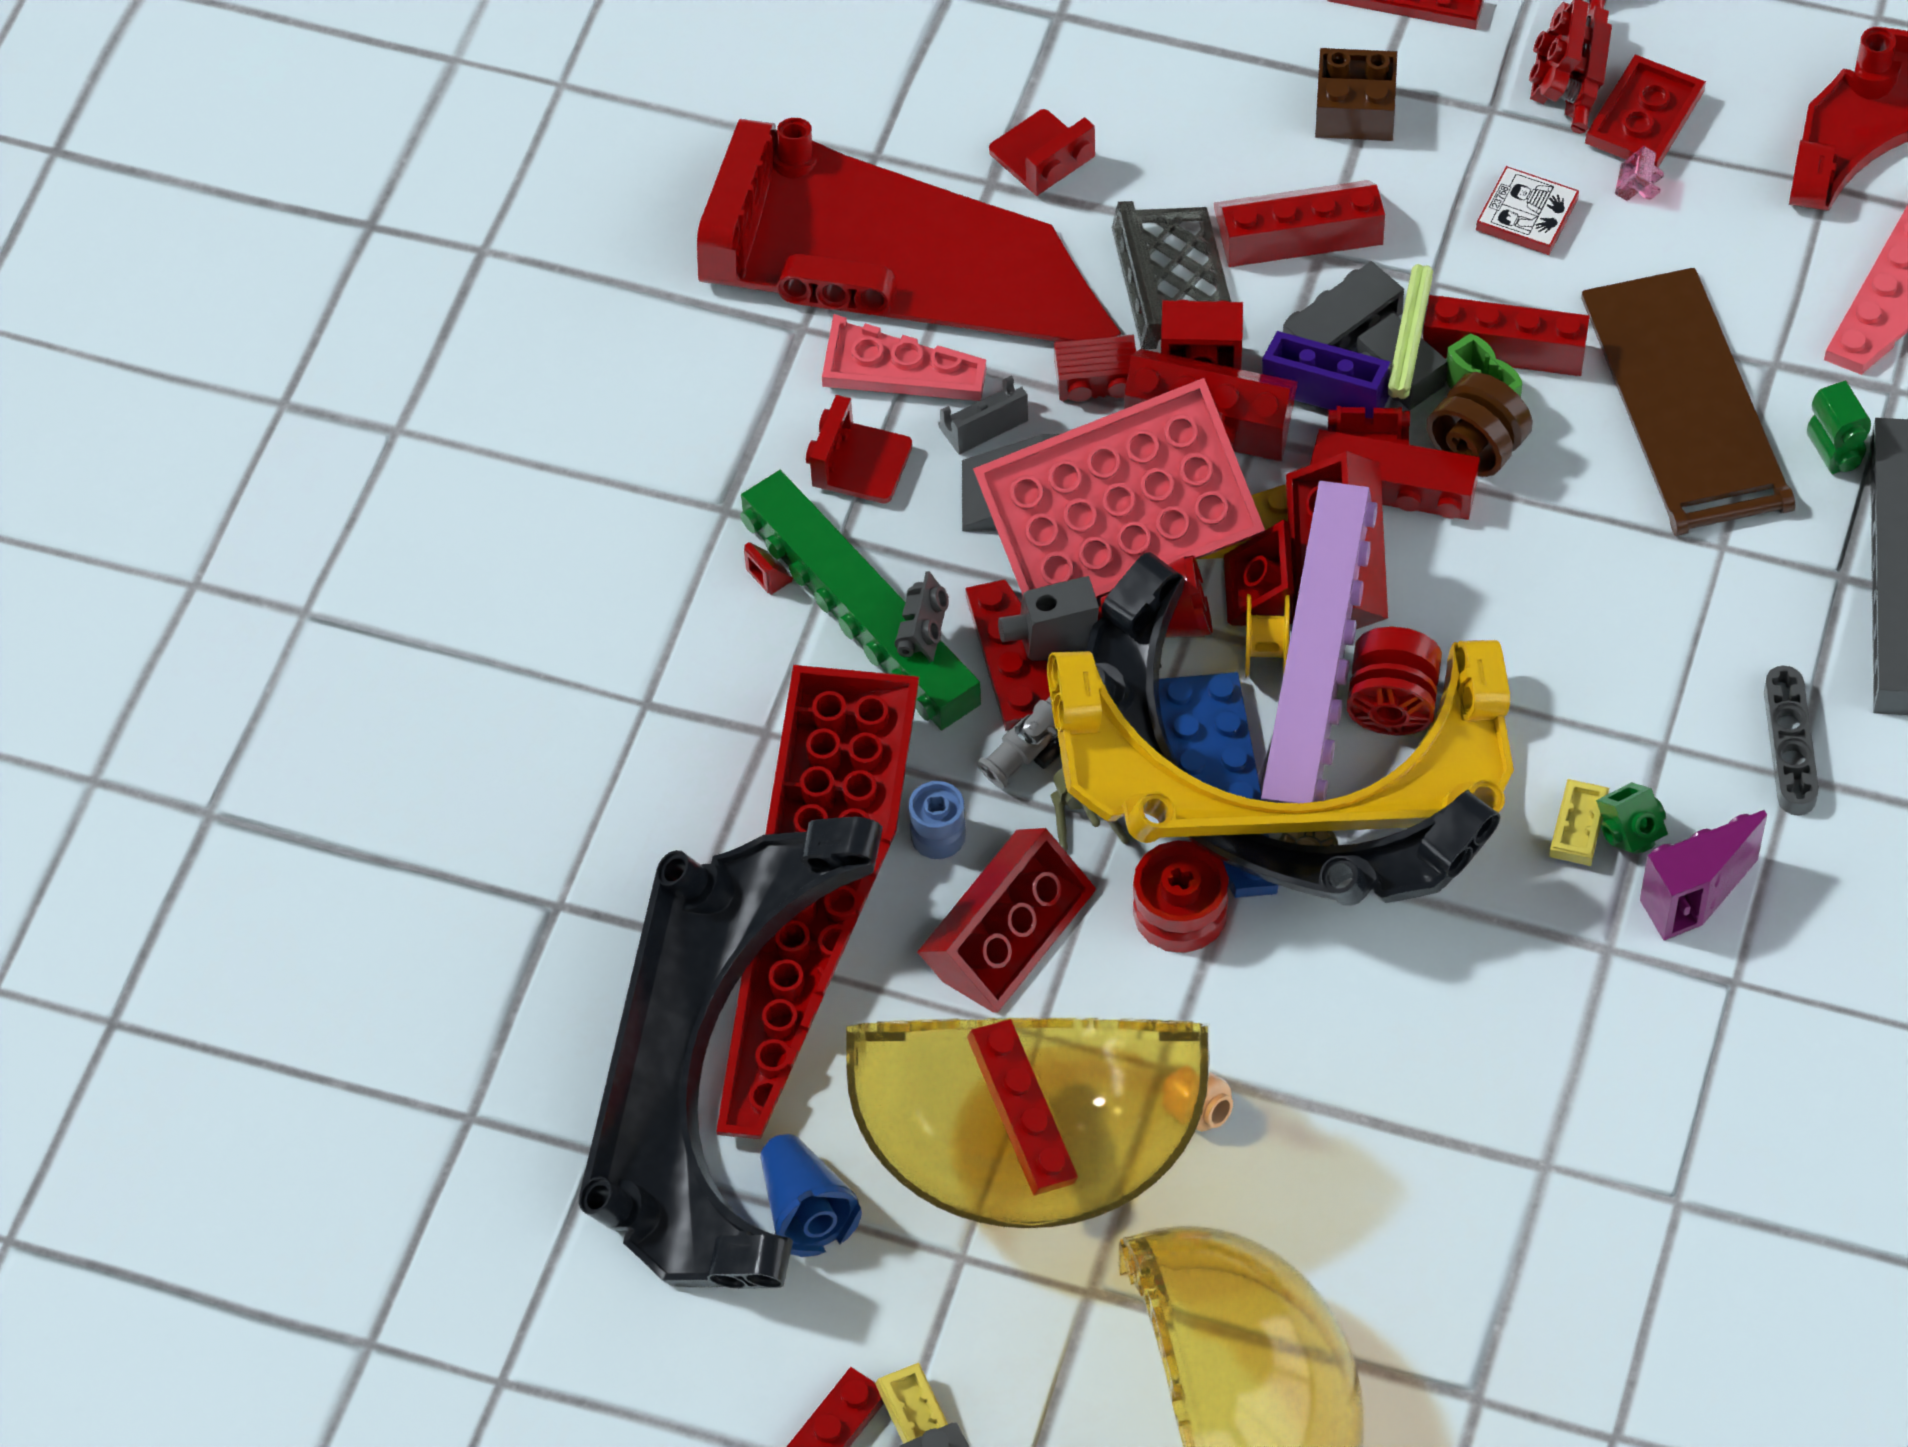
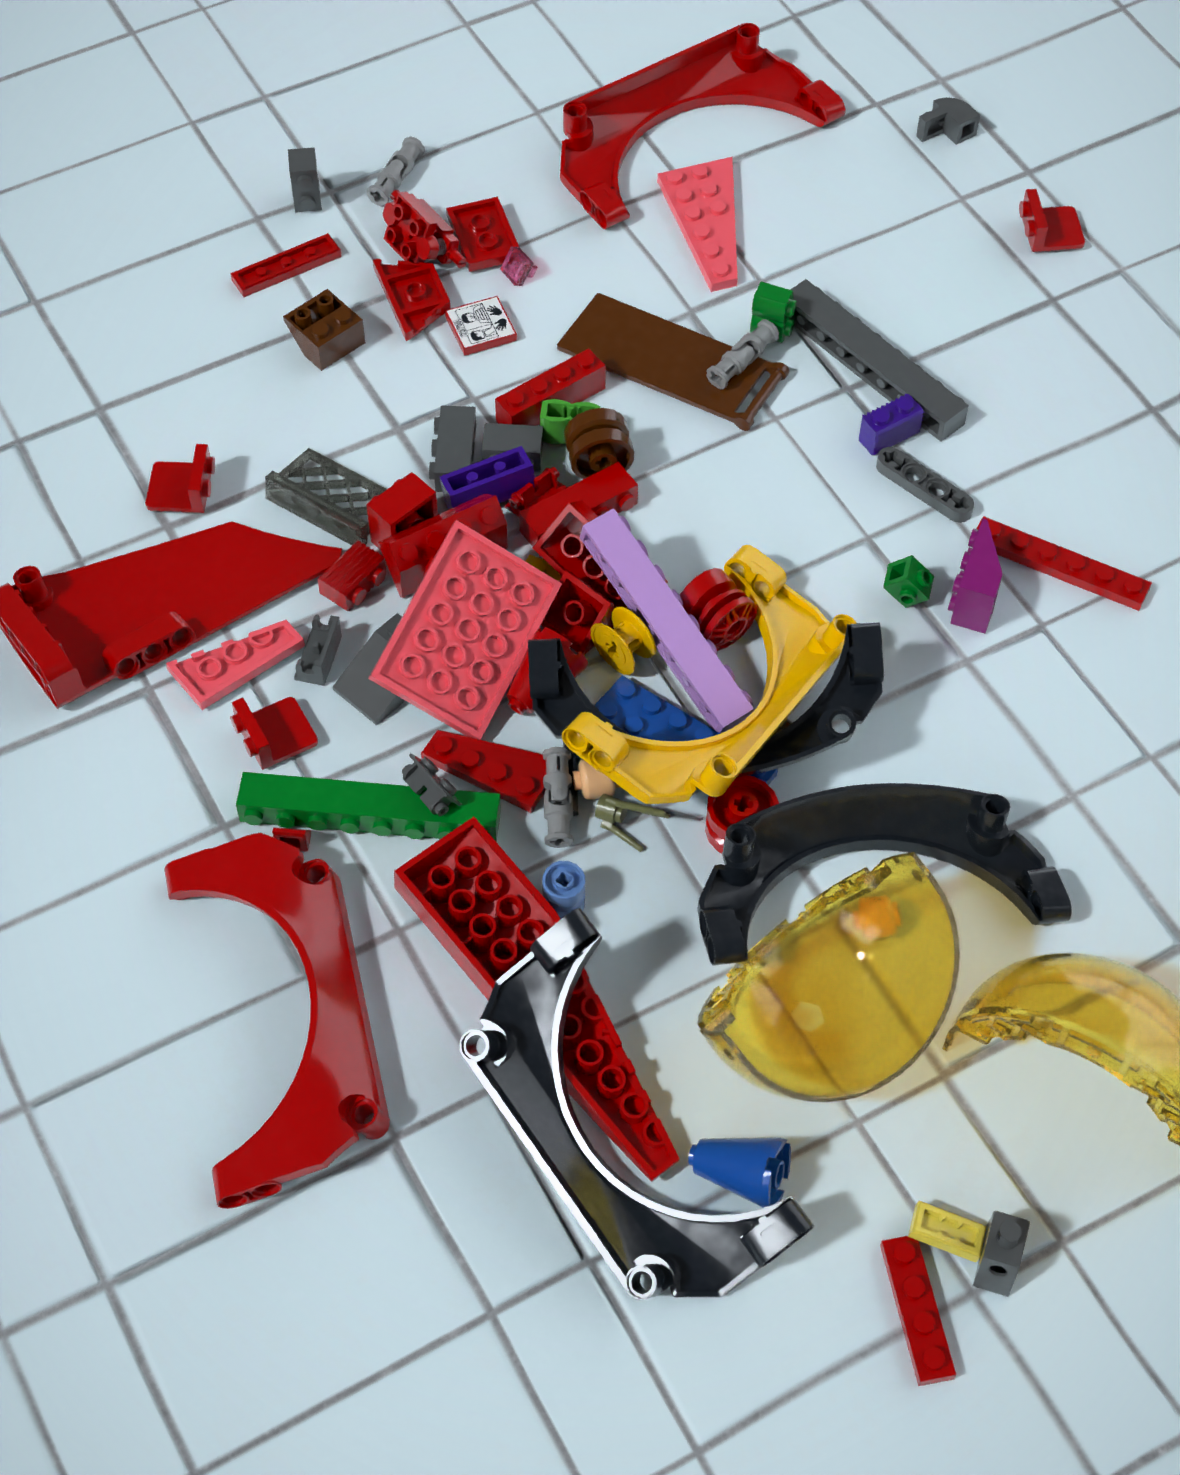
camera: 50 degrees left, 0 degrees up
red slope [917,828,1097,1013] -> none
red plate [967,1019,1078,1196] -> none
dark grey torso [998,576,1099,661] -> none
red slope [1214,180,1385,267] -> none
yellowish green axle [1388,264,1433,399] -> none
light yellow plate [1549,779,1610,866] -> none
none -> red panel [164,832,390,1209]
none -> red wing [373,259,451,341]
none -> black panel [697,783,1072,966]
none -> light grey piece [706,319,779,389]
none -> dark purple brick [858,394,924,455]
none -> red plate [976,516,1152,611]

